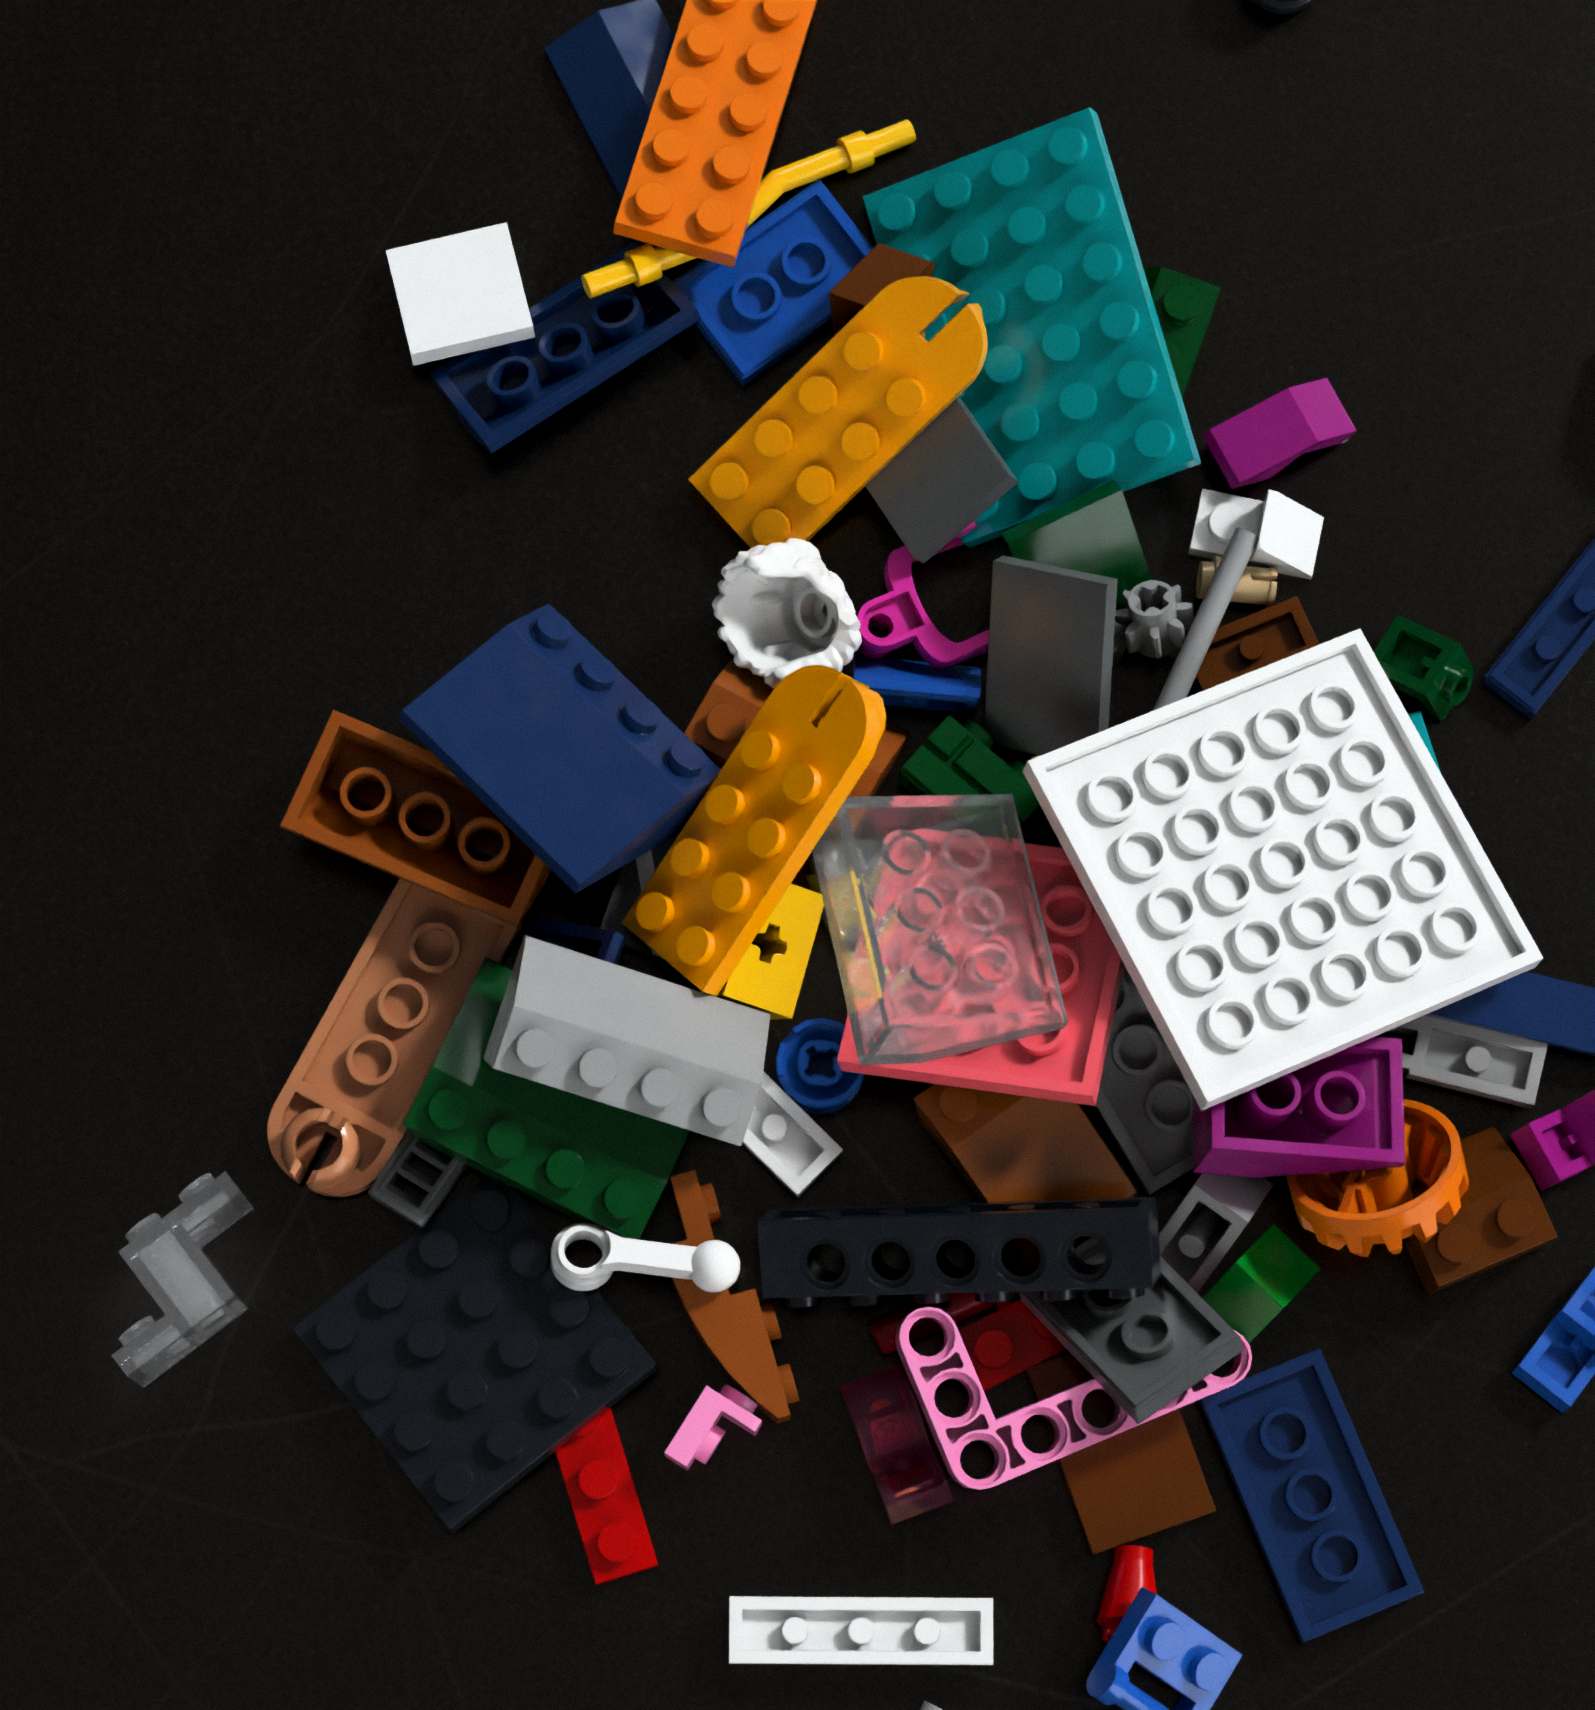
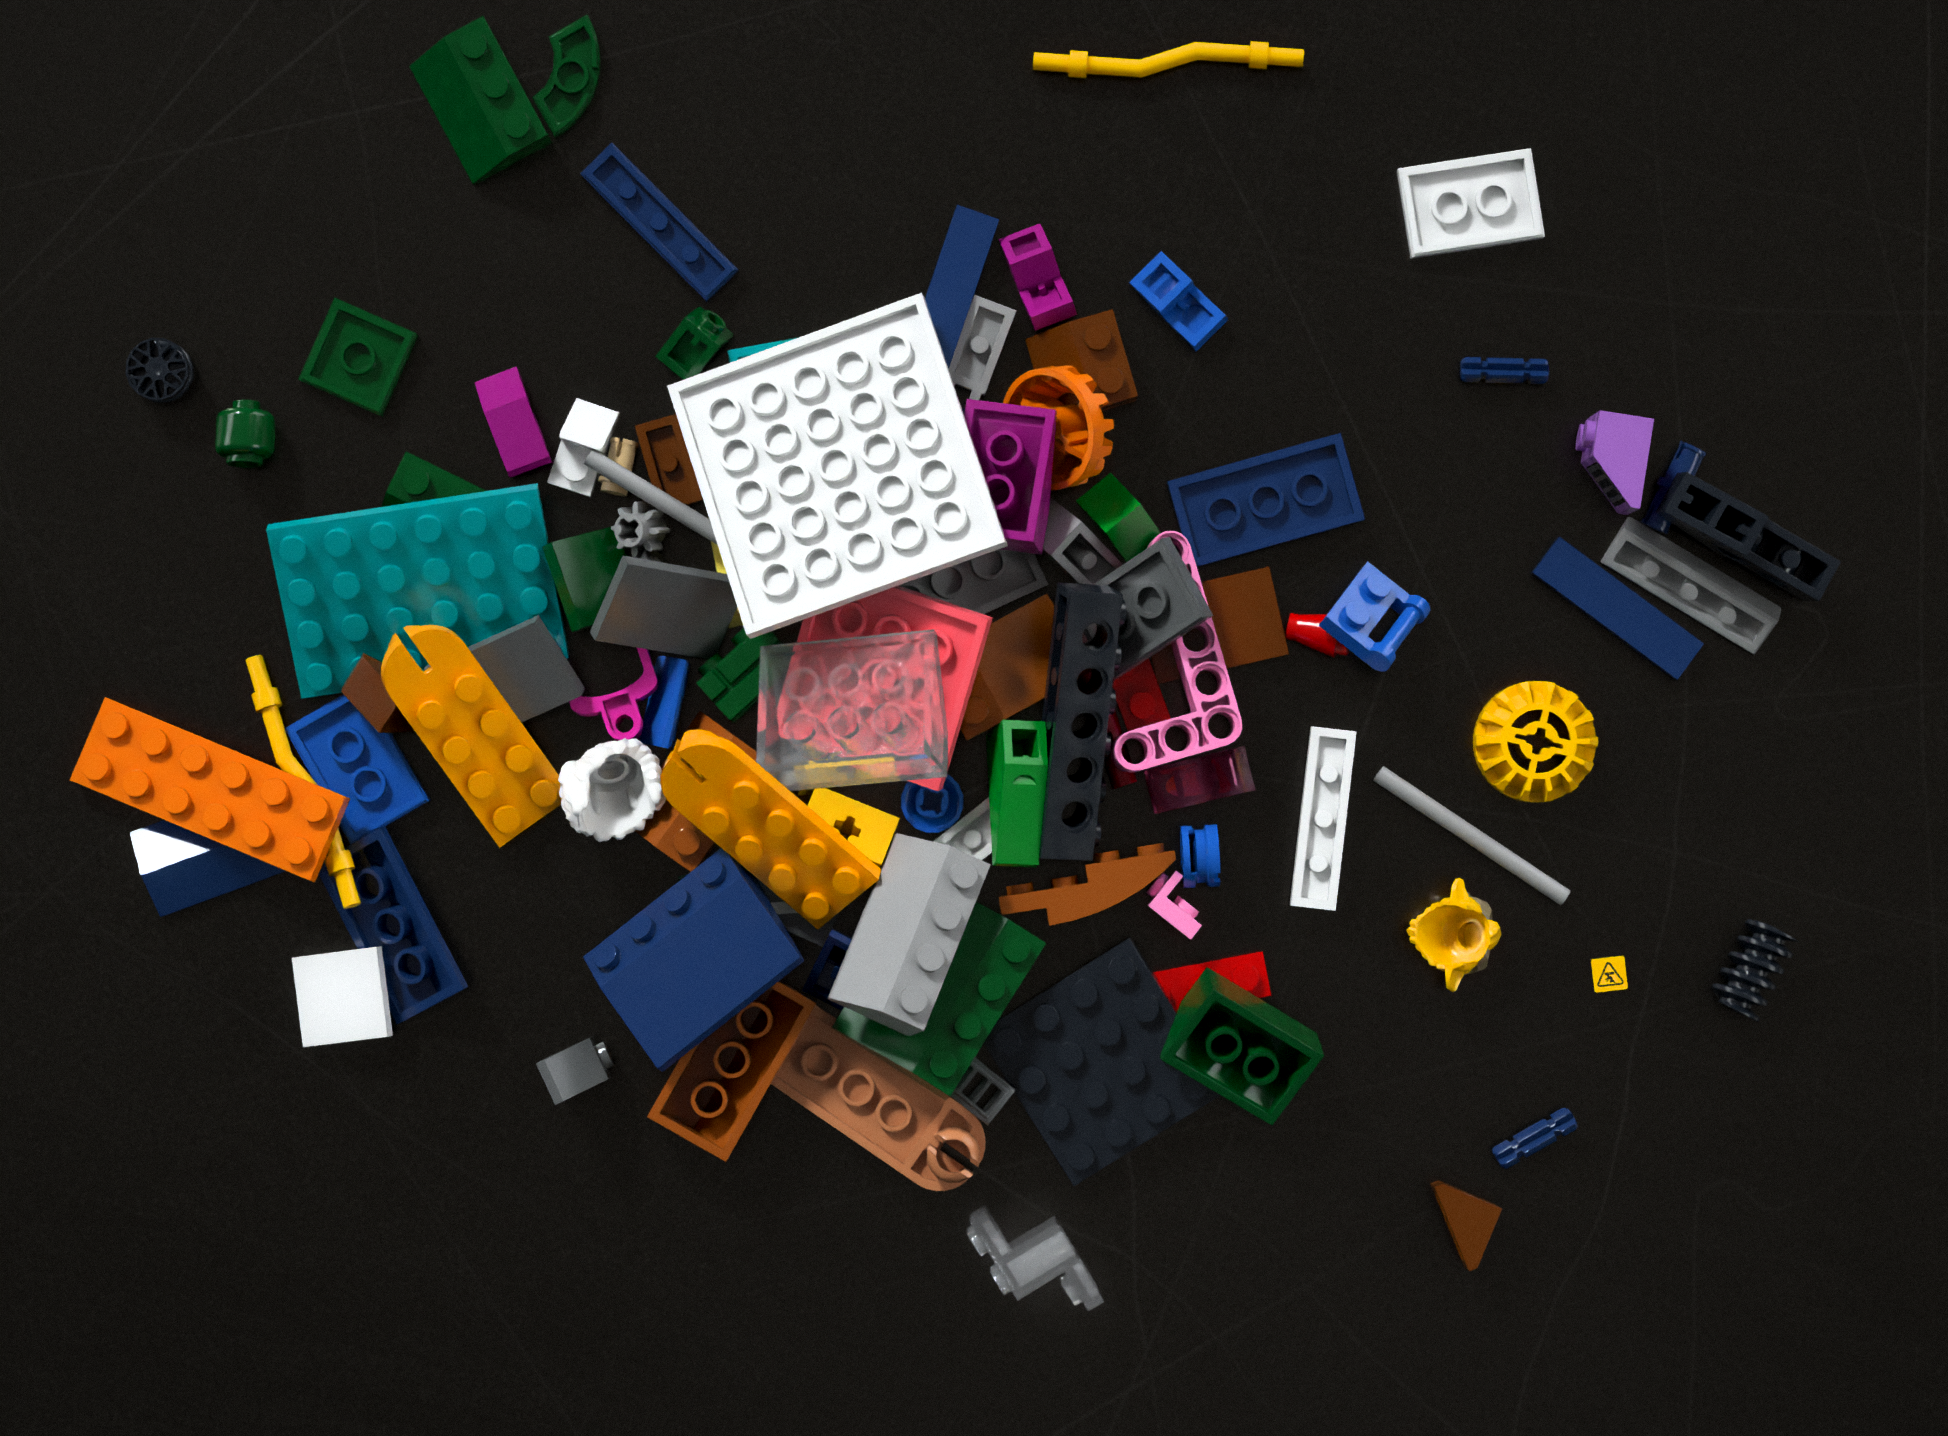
camera: 85 degrees left, 10 degrees up
white piece [550,1223,740,1292] -> none
none -> dark green head [215,400,275,468]
none -> dark green tile [298,297,418,417]
none -> dark grey slope [536,1036,615,1105]
none -> green slope [986,720,1048,867]
none -> dark green slope [1160,967,1324,1125]
none -> blue wheel [1180,824,1220,888]

